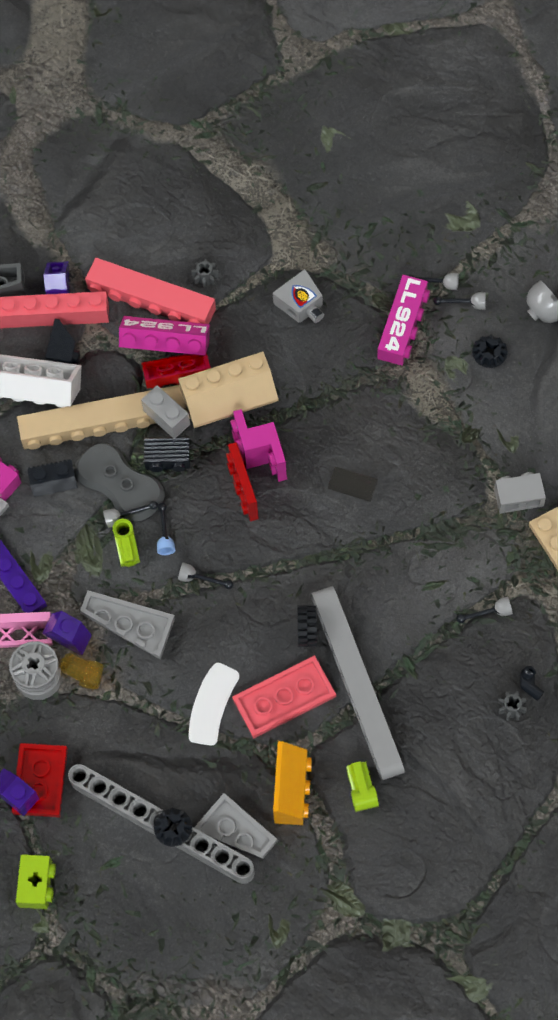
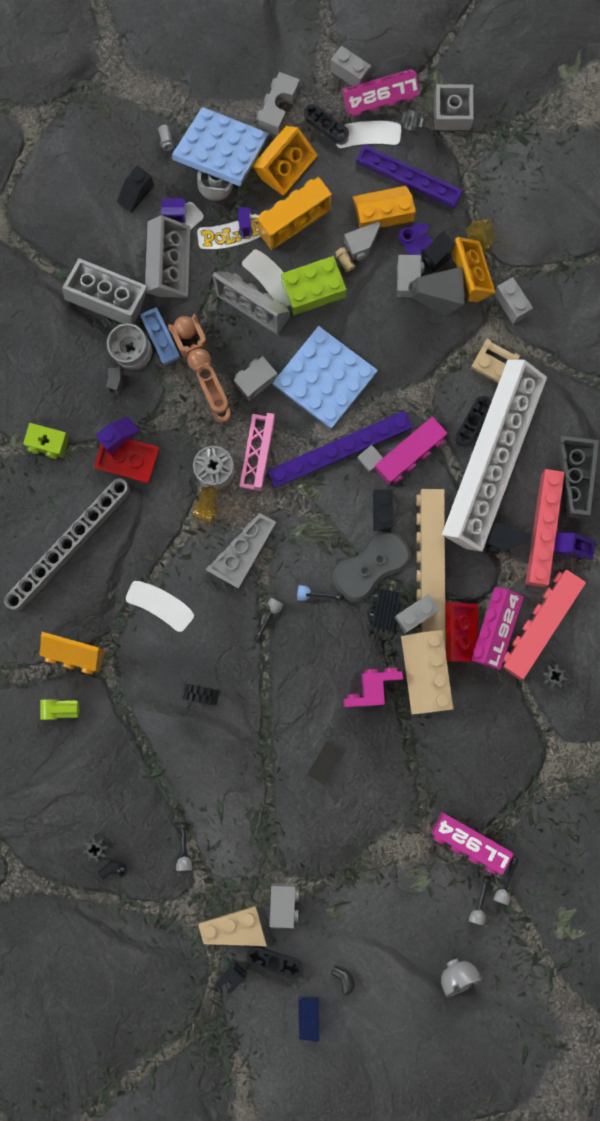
camera: 100 degrees right, 15 degrees up
dark purple slope [42,611,92,656] -> none
hinge [103,501,158,528] -> none
lime piece [113,519,140,567] -> none
black gear [153,807,192,847] -> none
light grey wing [194,793,279,859] -> none
red plate [226,442,259,522] -> none
coral tile [232,655,336,739] -> none
light grey torso [273,269,324,323] -> none
light grey beam [311,586,405,781] -> none
black gear [472,334,508,368] -> none

